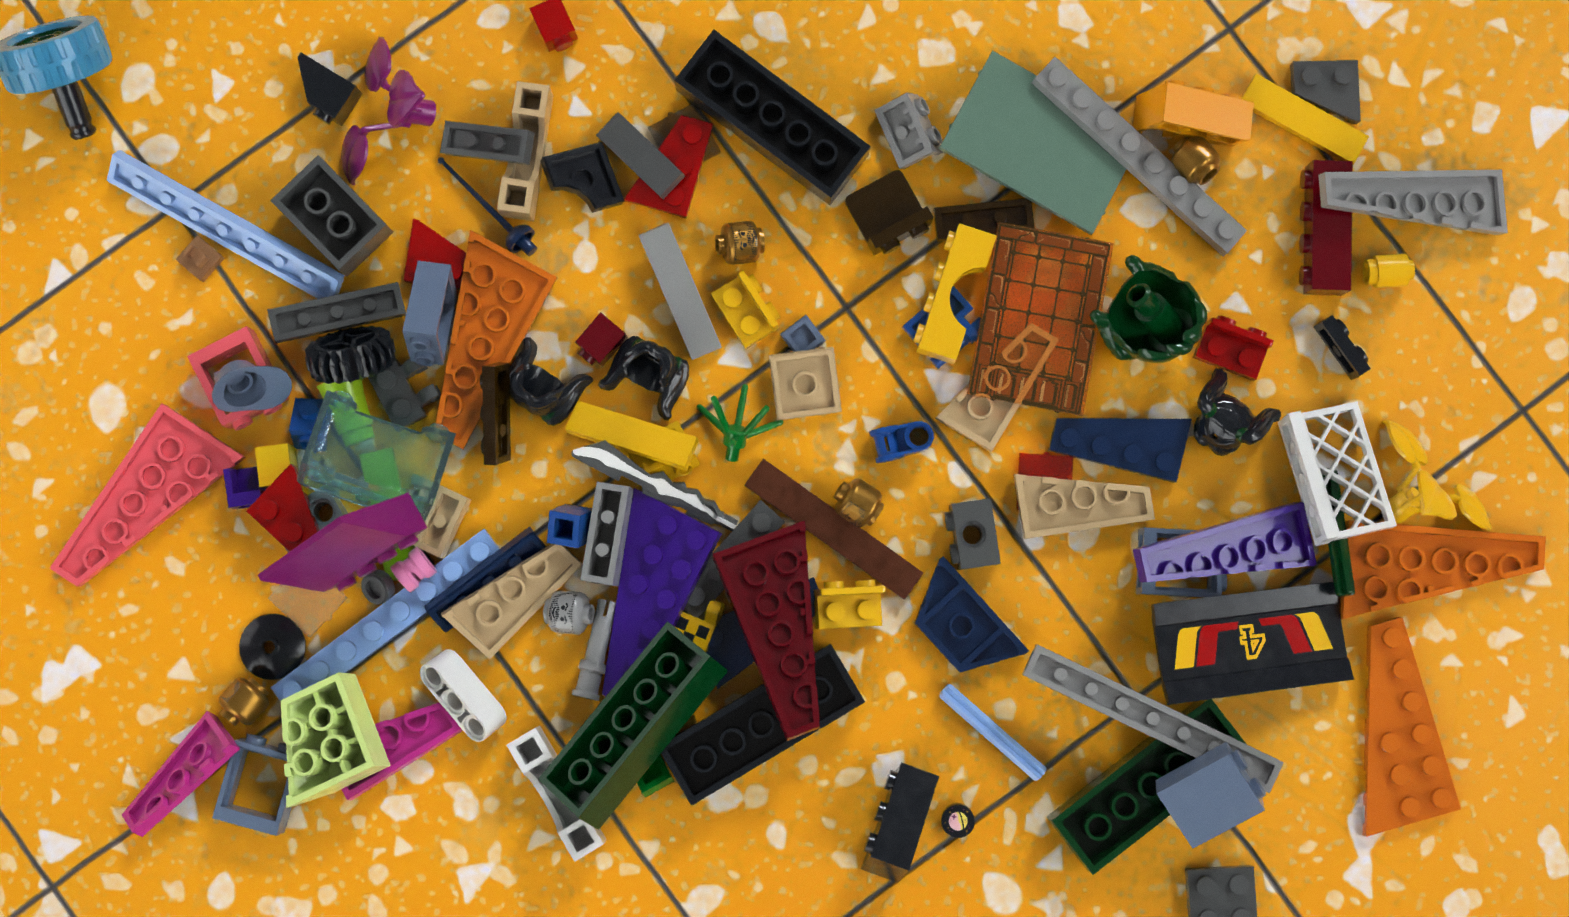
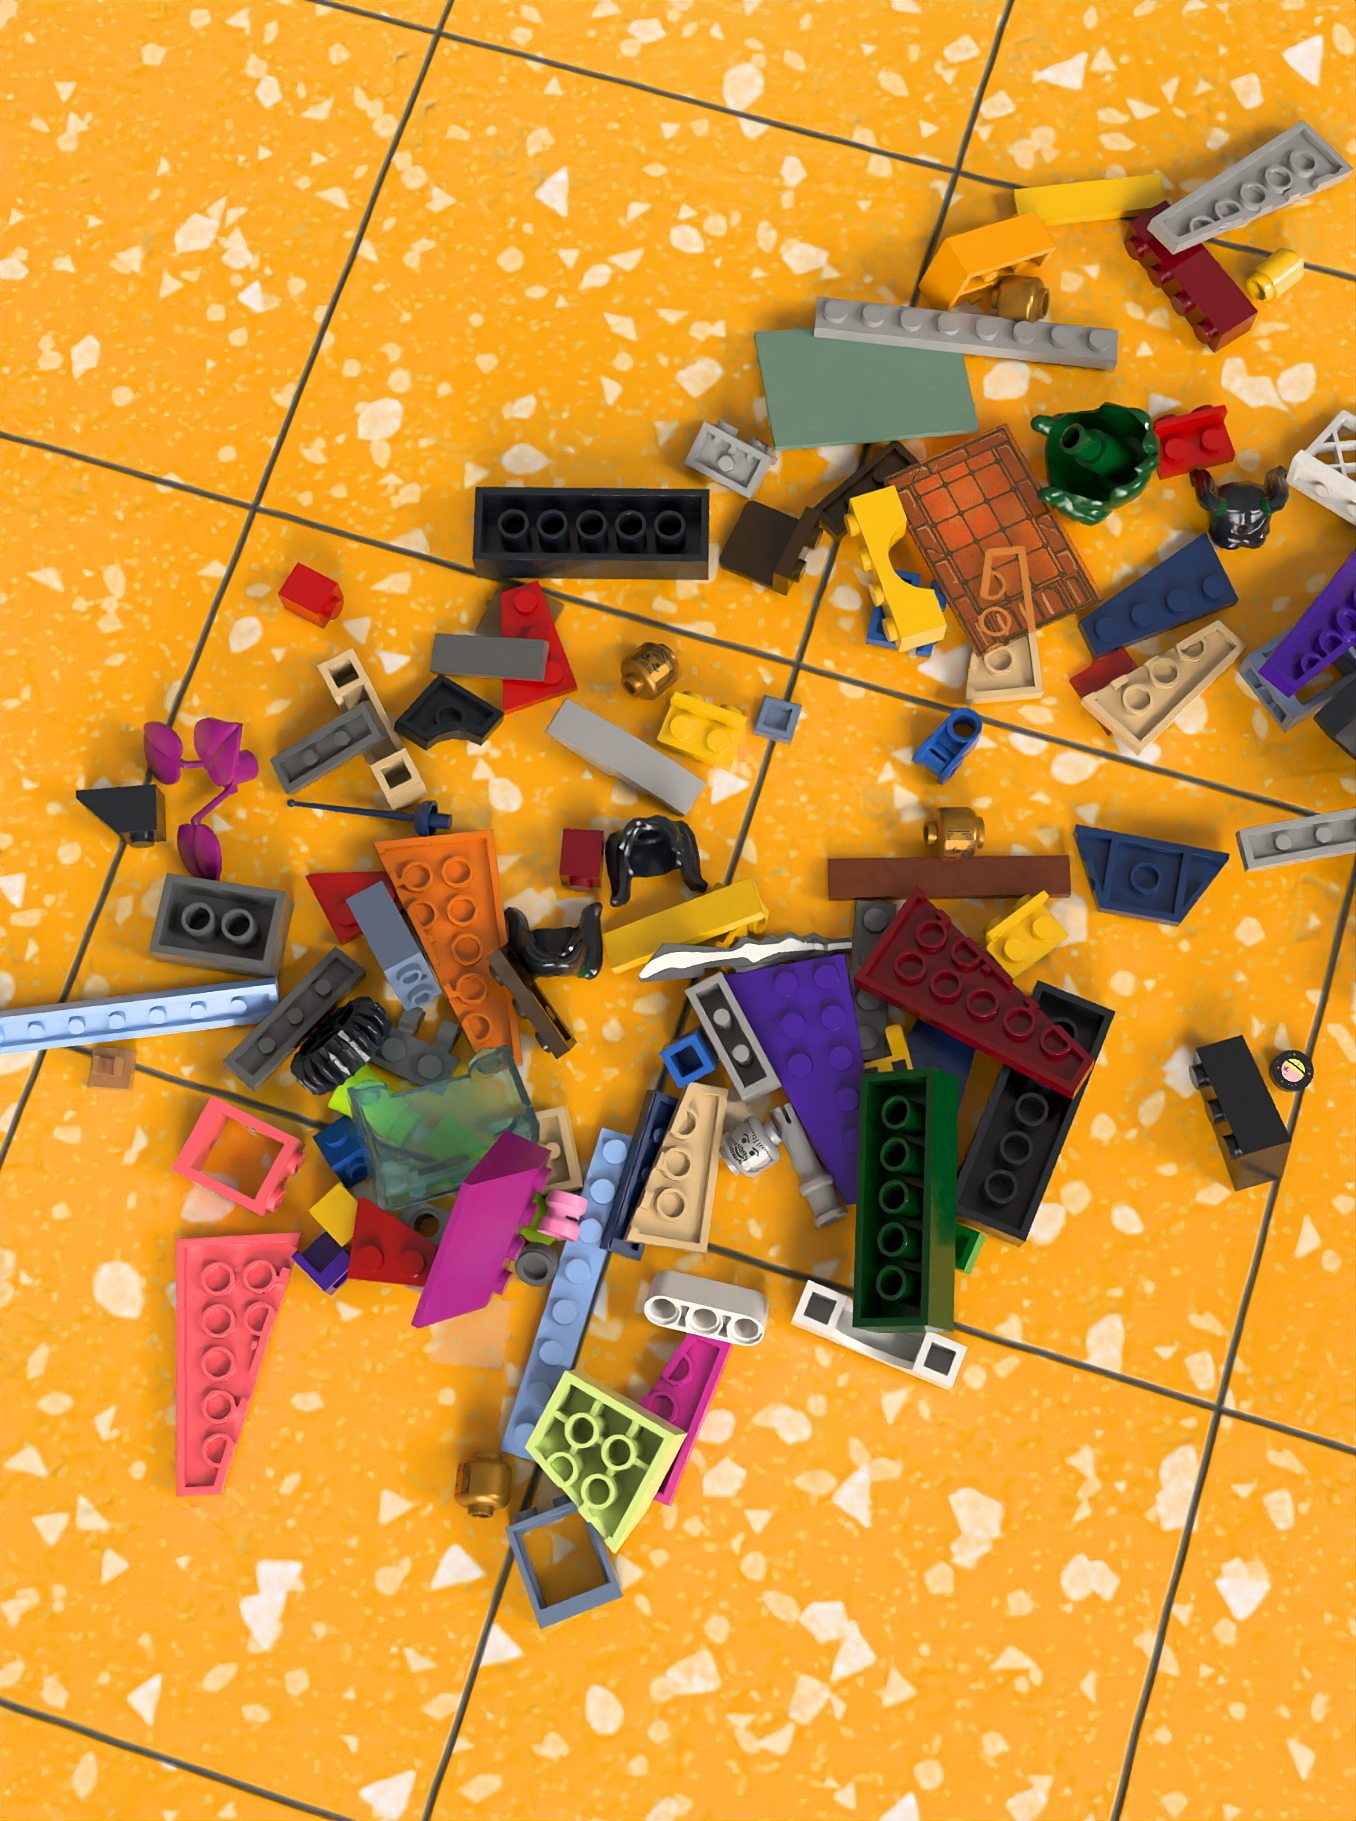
camera: 30 degrees left, 10 degrees down
dark pink wing [122,711,240,837] -> none
sand blue piece [212,360,292,412] -> none
black dish [239,614,306,680] -> none
green plant [697,384,784,462] -> none
tan tile [769,346,842,420] -> none
light blue axle [939,684,1047,781] -> none
dark grey brick [944,498,1001,570] -> none
dark grey wing [1290,60,1361,124] -> none
black plate [1314,315,1371,380] -> none

